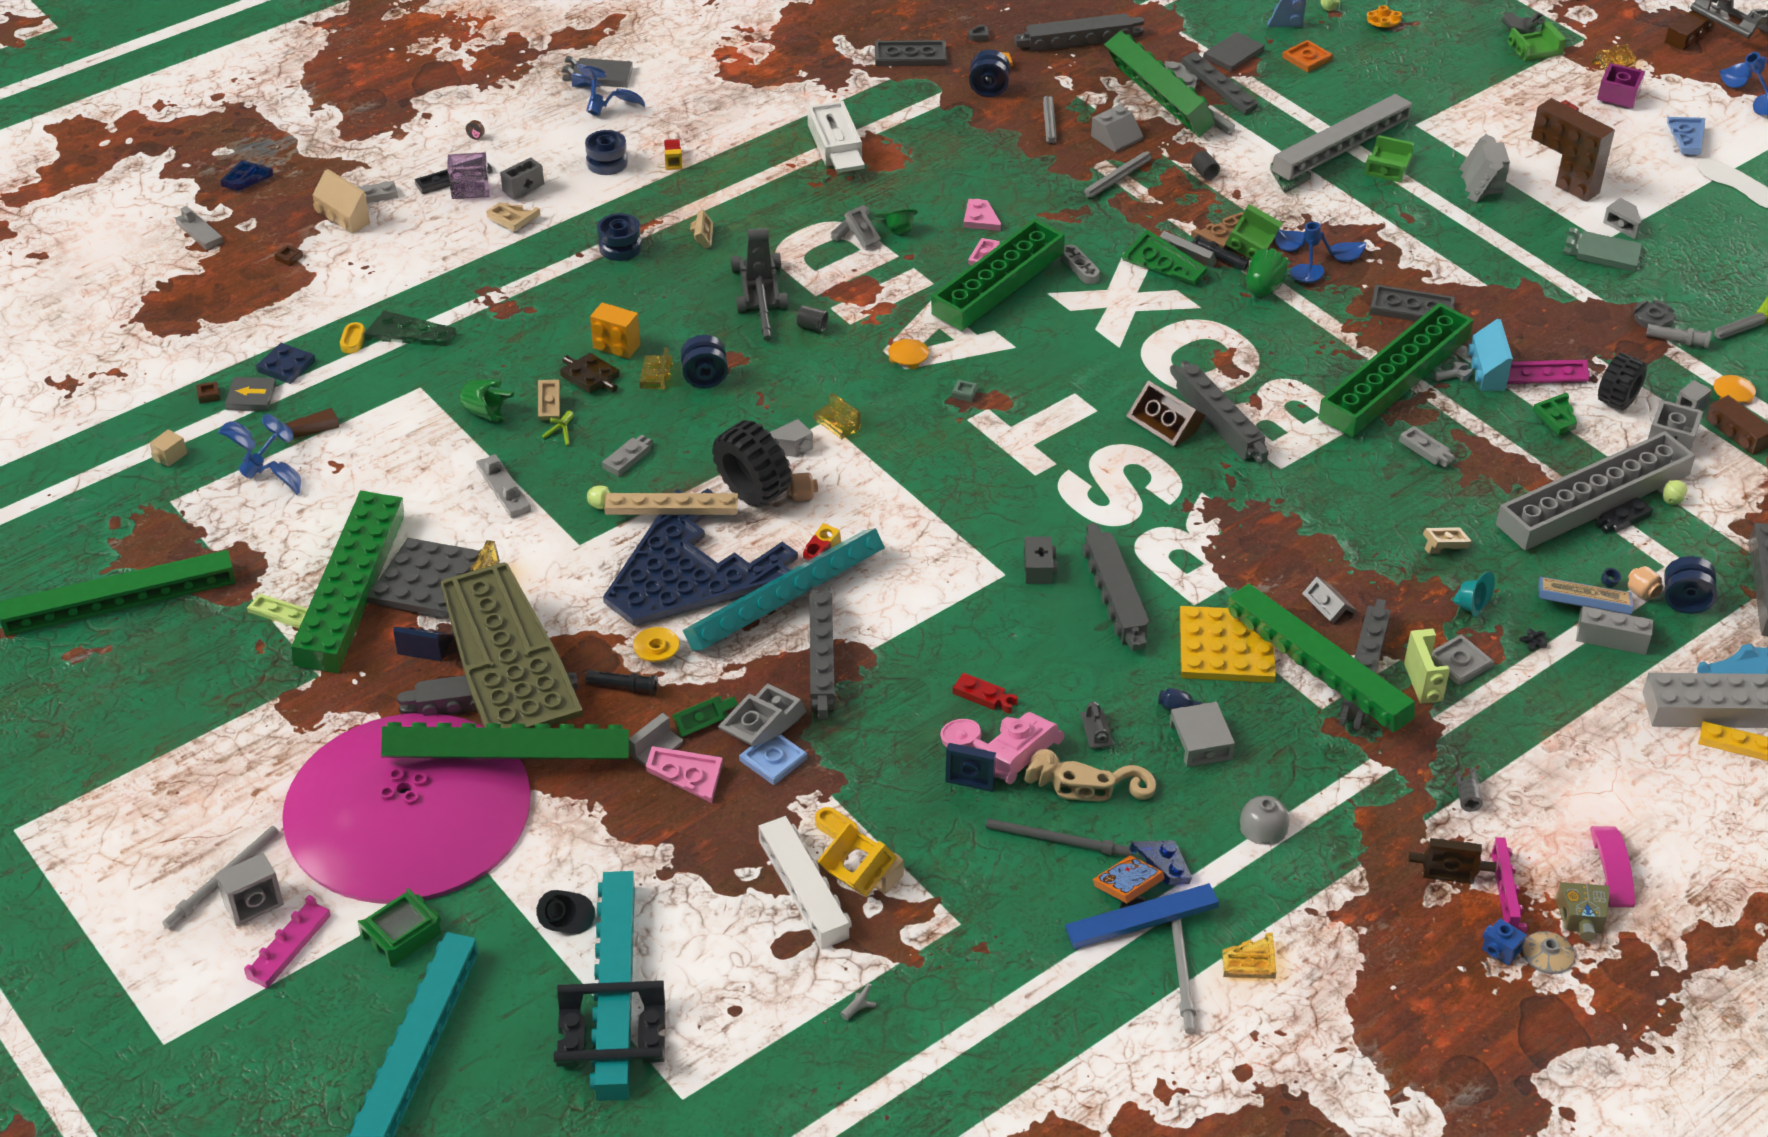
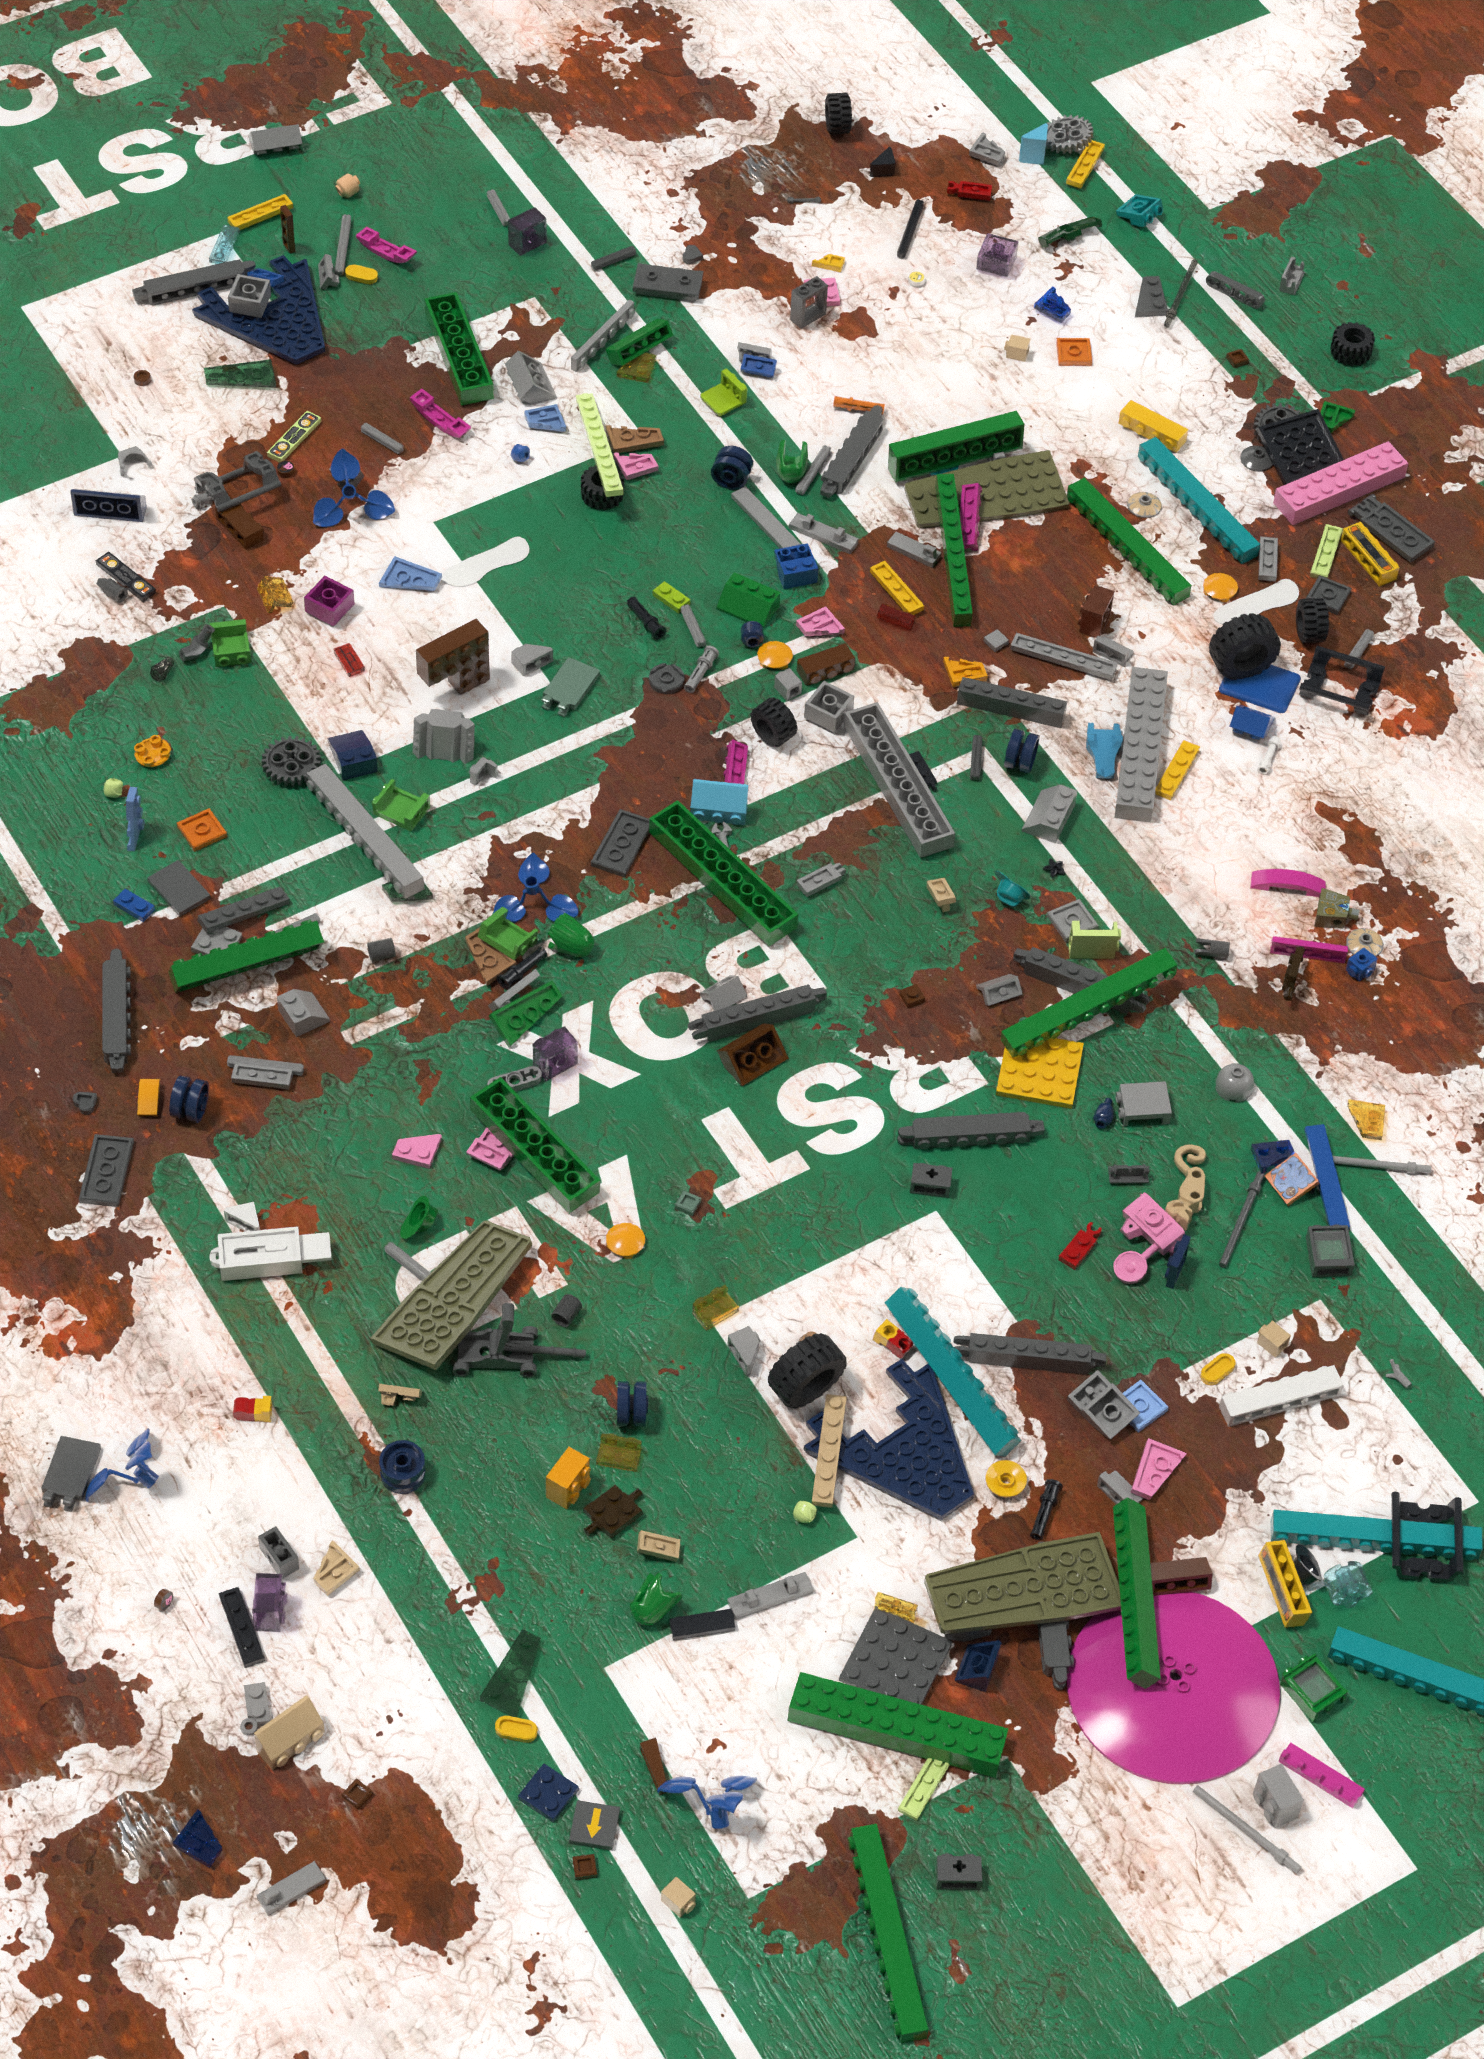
camera: 85 degrees left, 10 degrees up
lime plant [542,411,574,446] -> none
dark blue wheel [585,130,628,175] -> none
light grey hinge [602,435,653,477] -> none
green hinge [672,696,738,737] -> none
yellow panel [817,822,898,897] -> none
light grey hinge [844,206,881,249] -> none
light grey axle [1084,151,1152,198] -> none
green wing [1533,392,1577,435] -> none
tile [1538,577,1633,614] -> none
dark blue hinge [1601,568,1621,588] -> none
light nougat head [1628,566,1663,600] -> none
yellowish green piece [1663,480,1688,505] -> none
none -> blue plate [113,889,155,922]
none -> clear smoke cone [150,657,174,681]
none -> white slope [224,1202,260,1232]
none -> light grey plate [231,1062,293,1089]
none -> dark grey gear [261,736,321,787]
none -> dark blue slope [327,730,378,781]
none -> olive wing [371,1221,532,1370]
none -> light grey bracket [469,757,498,785]
none -> clear purple brick [532,1026,578,1081]
none -> black pin [627,596,667,640]
none -> black tile [669,1608,736,1641]
none -> light grey panel [700,975,747,1011]
none -> dark blue head [740,621,764,648]
none -> reddish brown plate [899,984,925,1008]
none -> dark grey brick [936,1854,982,1890]
none -> dark grey axle [970,735,983,781]
none -> reddish brown brick [1150,1557,1213,1596]
none -> yellow brick [1258,1540,1312,1628]
none -> window [1306,1224,1355,1277]
none -> clear light blue brick [1323,1561,1373,1608]

